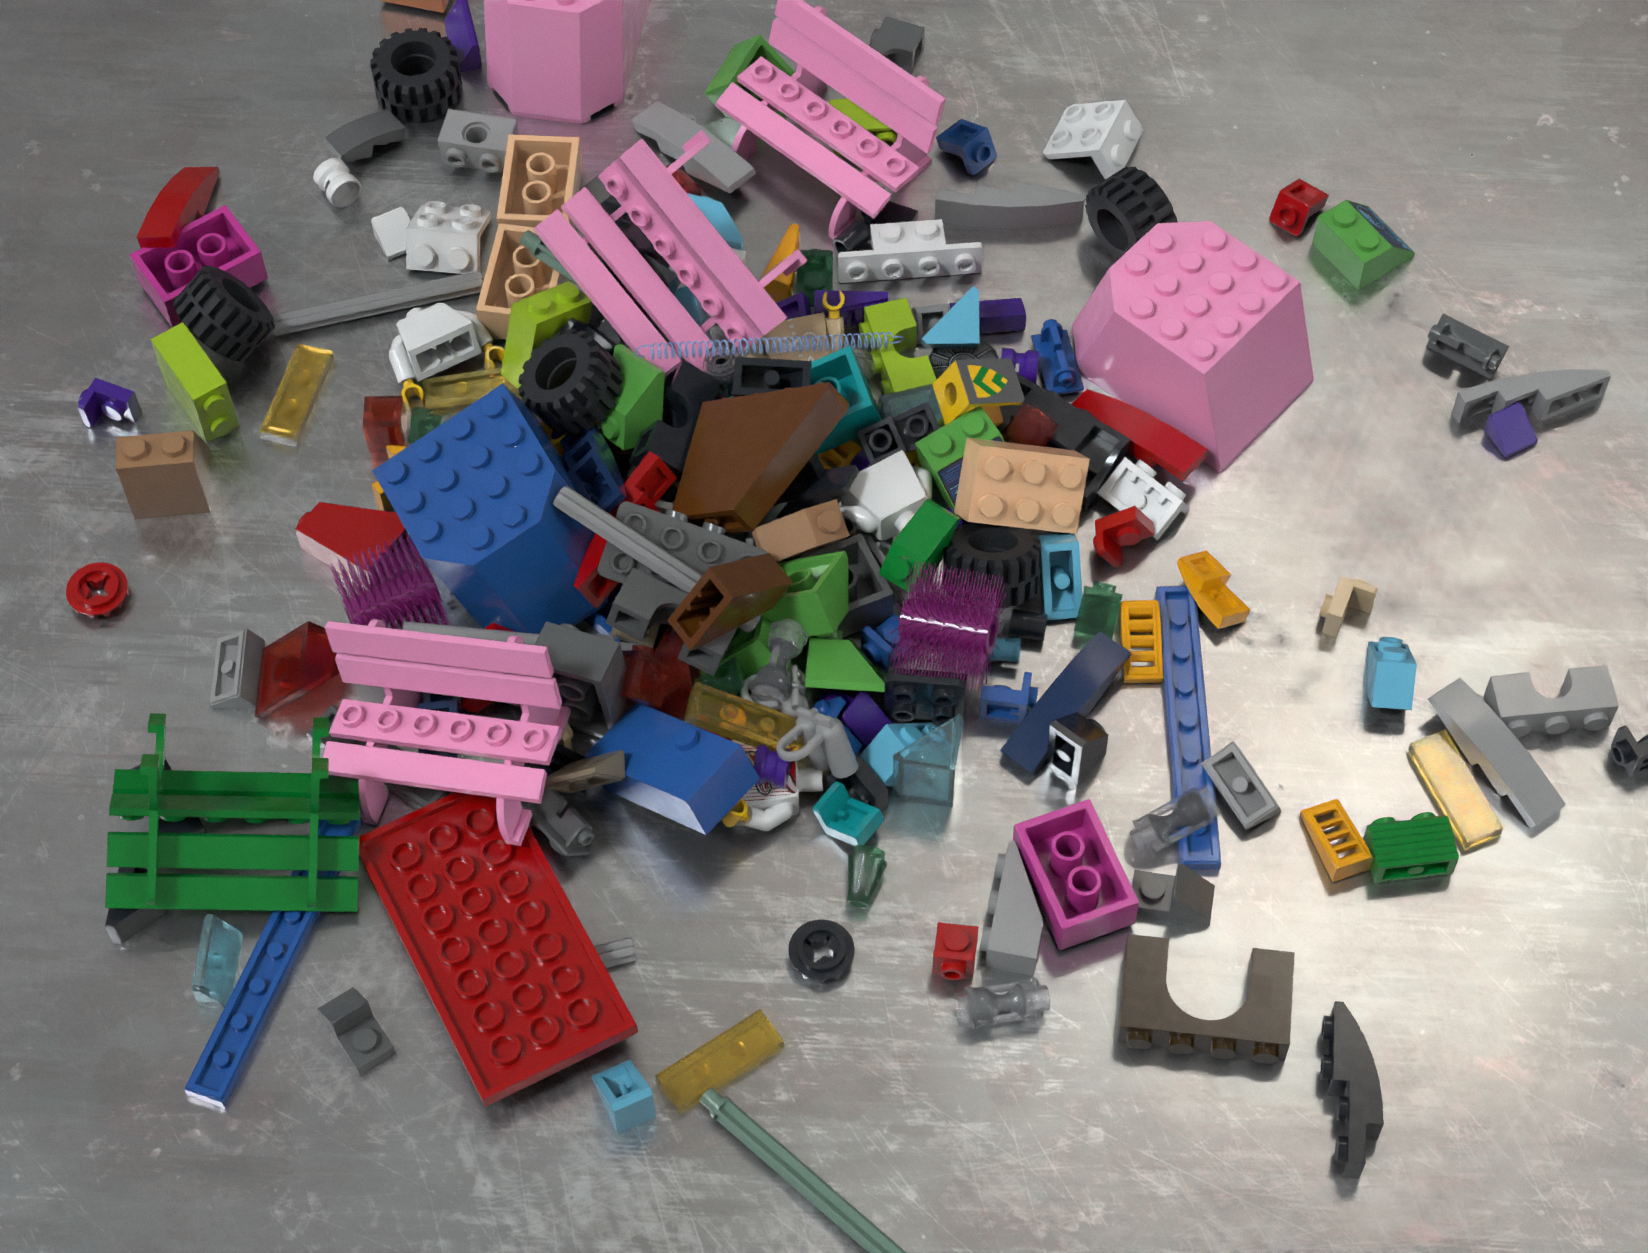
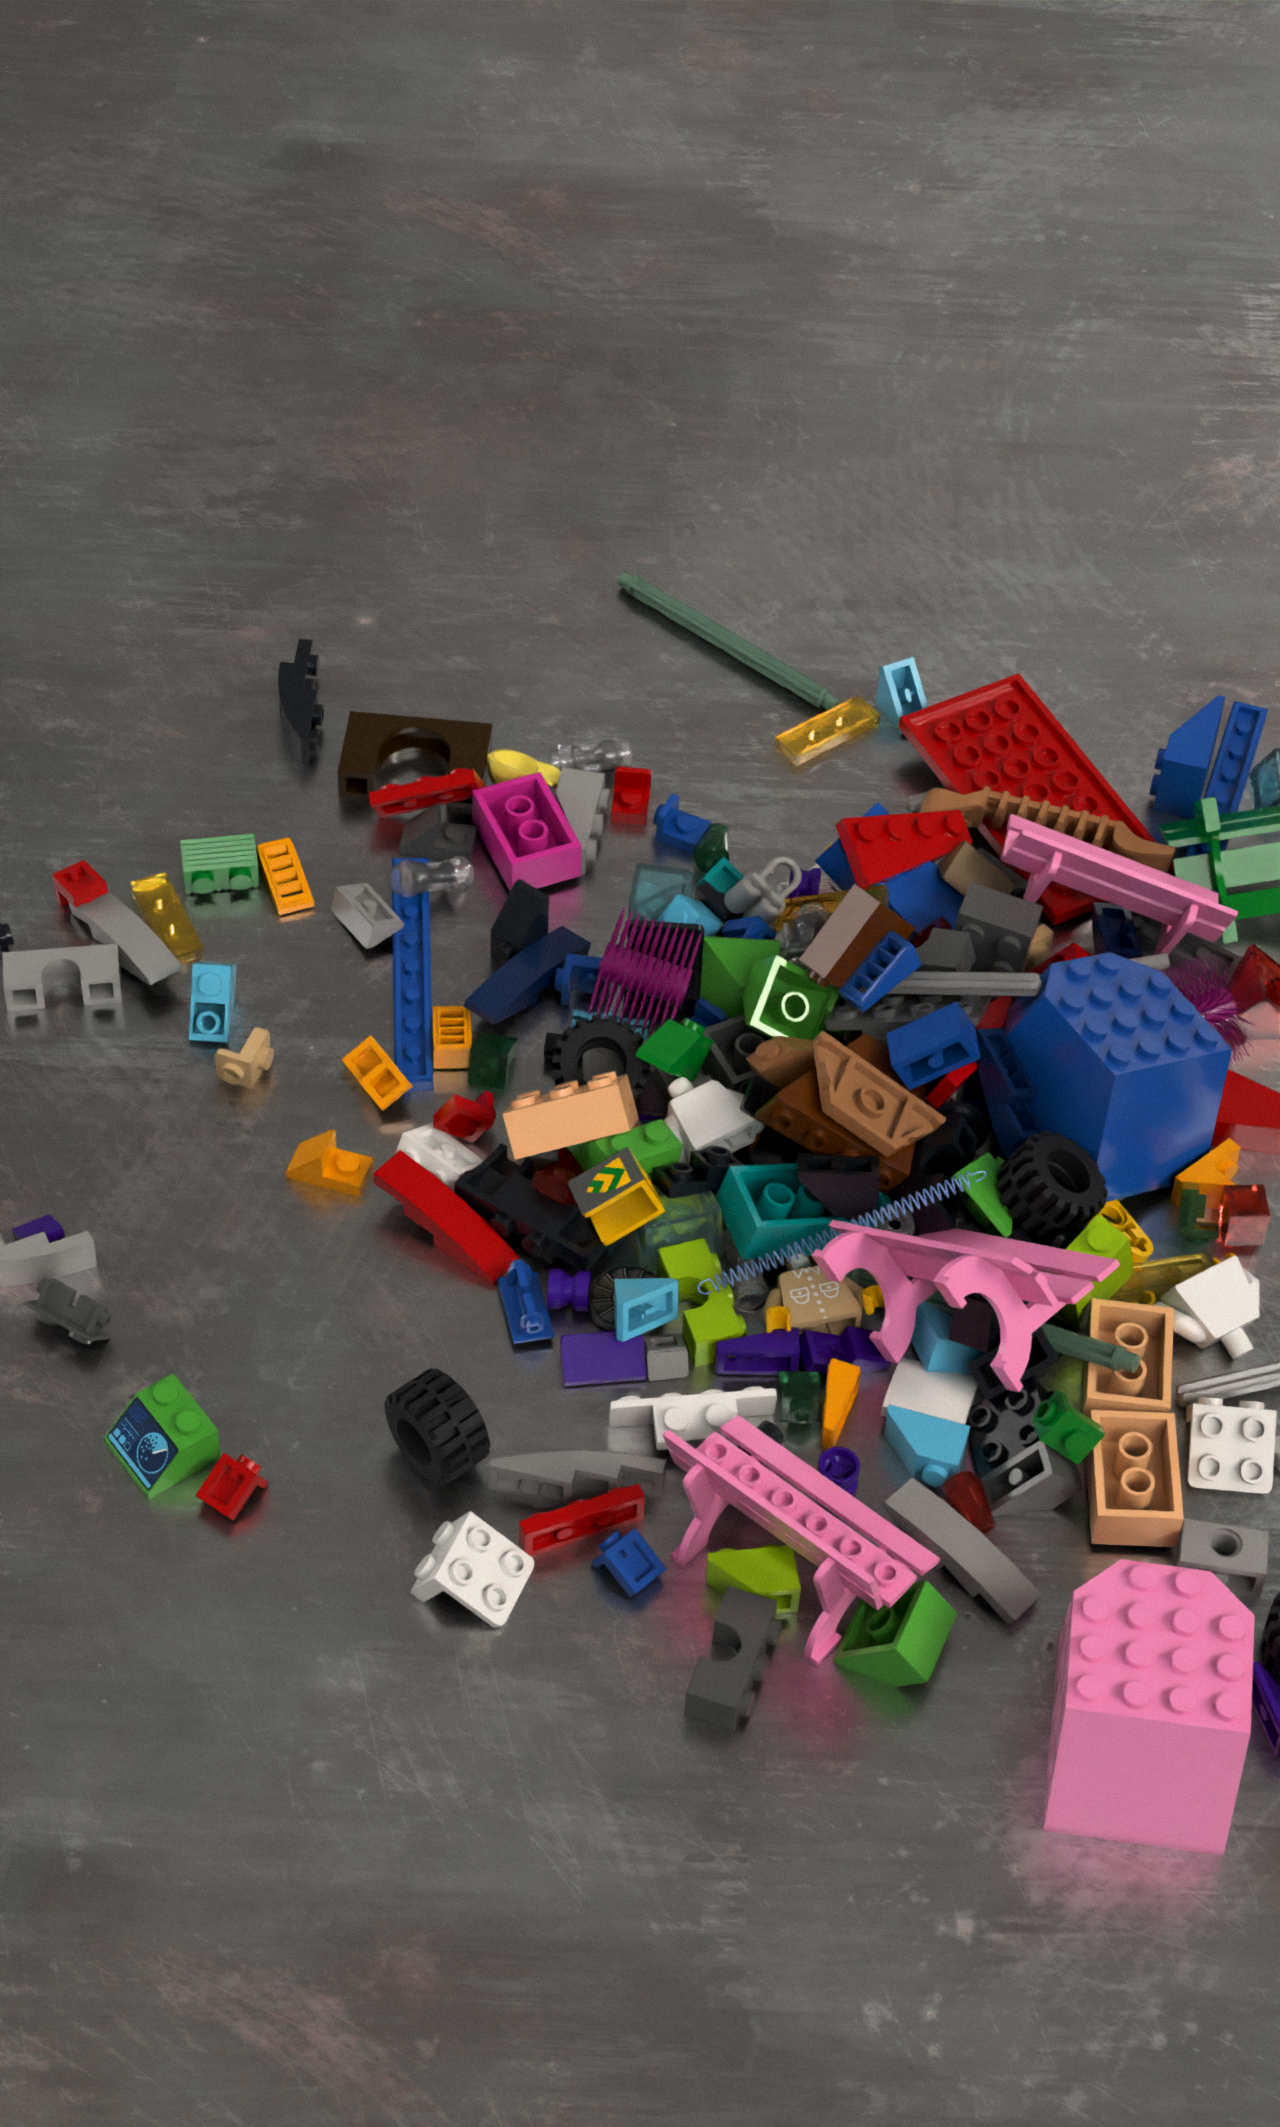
camera: 175 degrees right, 10 degrees down
dark grey slope [318,987,396,1076] -> none
black gear [788,919,855,984] -> none
medium azure slope [1034,533,1084,620] -> none
bright pink windscreen [1072,221,1314,473] -> none
none -> red bracket [52,860,108,908]
none -> light orange slope [286,1129,374,1197]
none -> red plate [369,768,484,818]
none -> light yellow cap [487,749,561,788]
none -> red plate [519,1483,645,1556]
none -> blue bracket [653,793,711,855]
none -> medium nougat wing [812,1030,946,1157]
none -> dark purple wheel [817,1447,860,1497]
none -> red wing [835,810,973,891]
none -> blue slope [838,930,922,1013]
none -> blue brick [886,1001,980,1090]
none -> medium nougat piece [919,786,1176,874]
none -> green bracket [1032,1390,1105,1465]
none -> blue slope [1149,695,1225,819]

